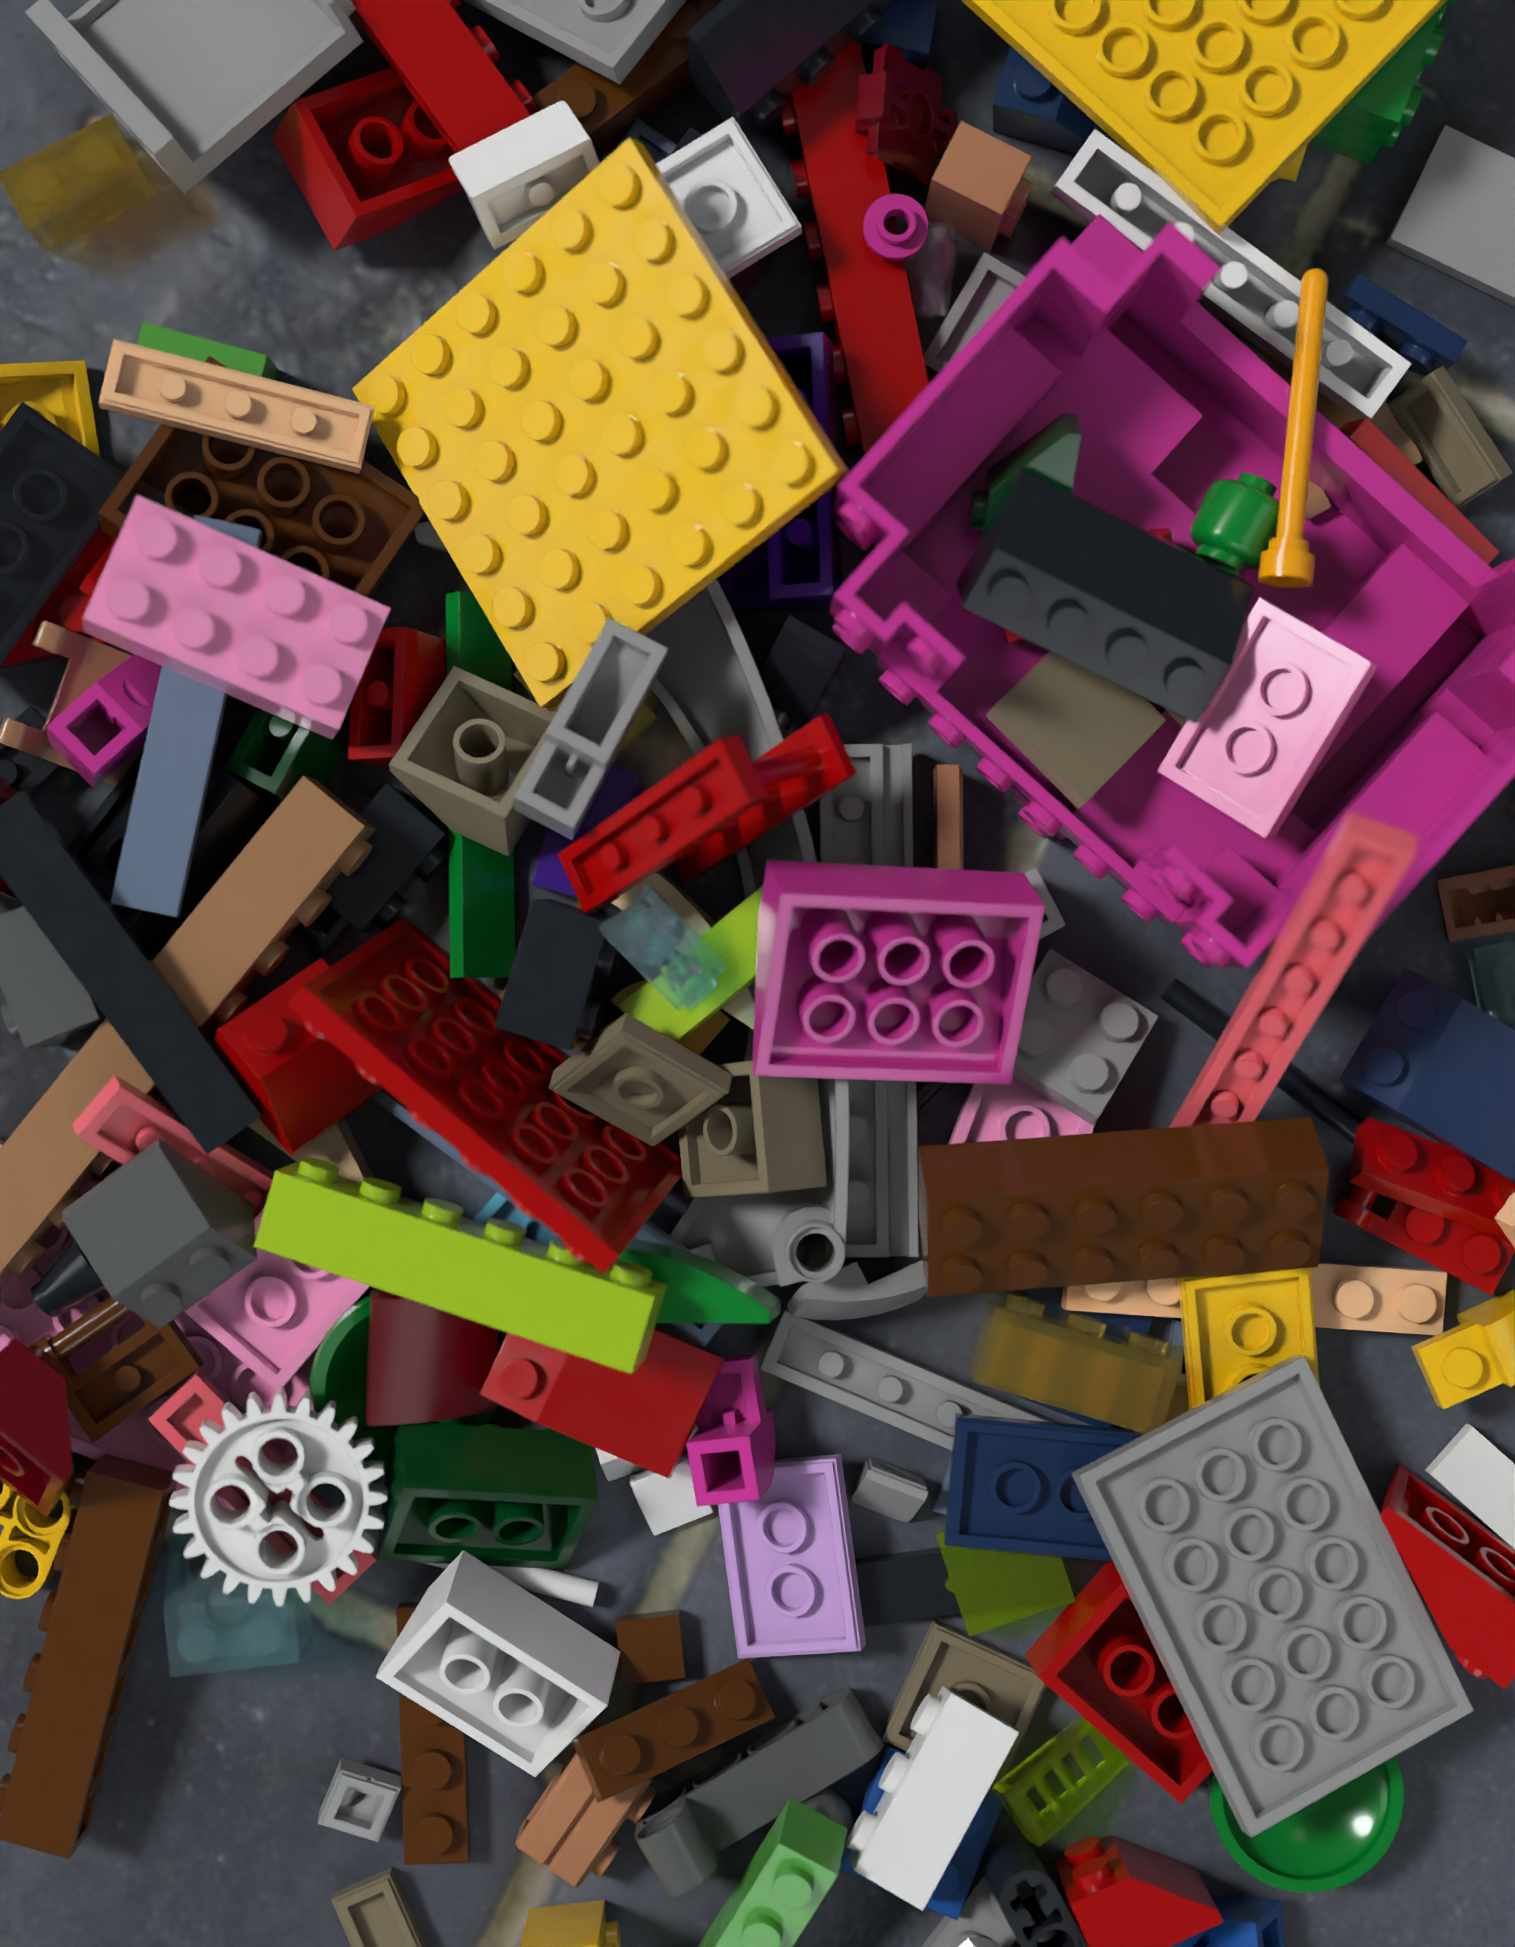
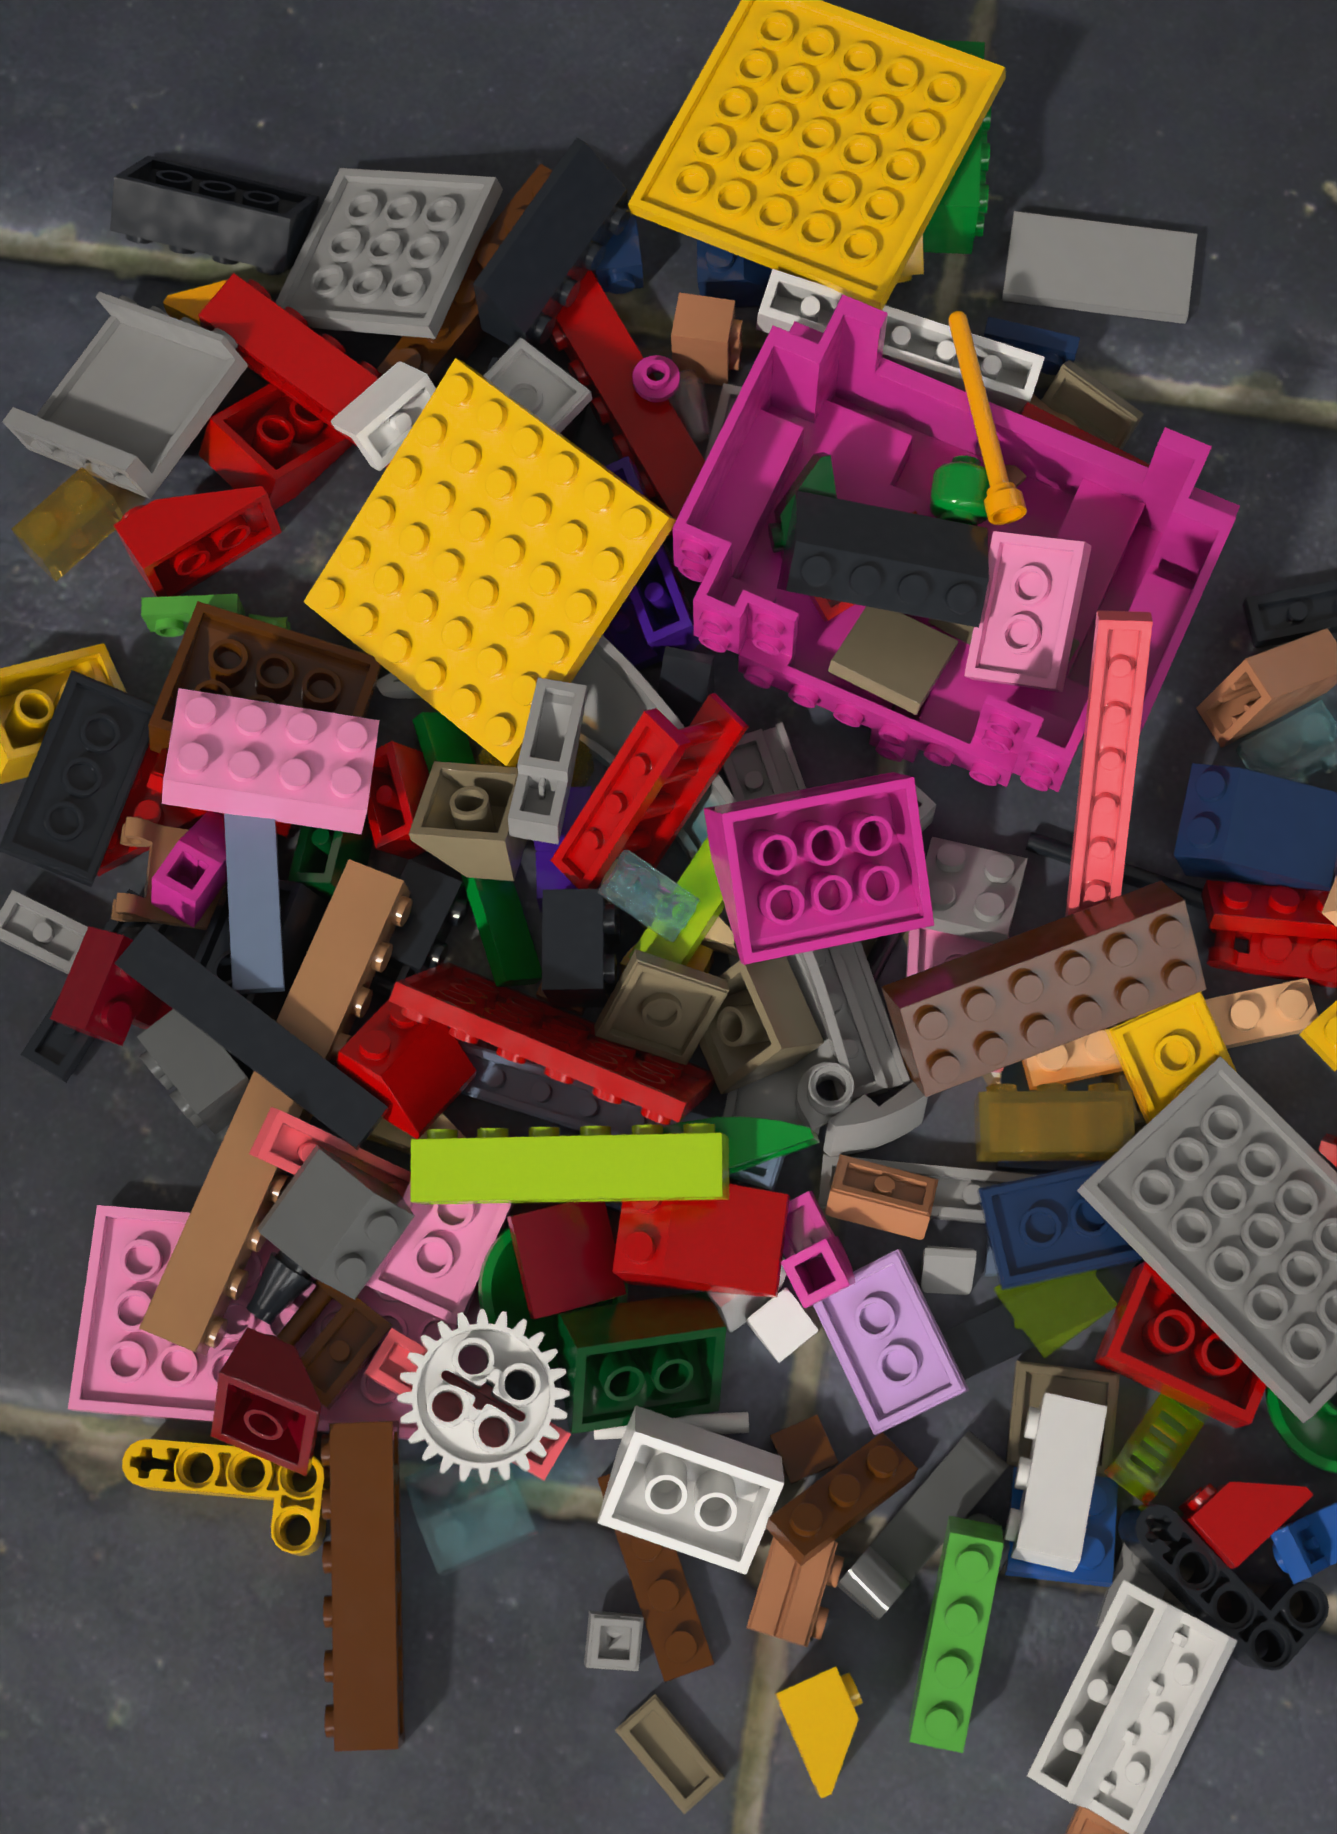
camera: 15 degrees left, 15 degrees down
light nougat tile [99,339,375,474] -> none
dark red piece [855,43,958,186] -> none
nougat tile [932,764,963,870] -> none
none -> red slope [114,486,282,597]
none -> nougat slope [825,1154,938,1240]

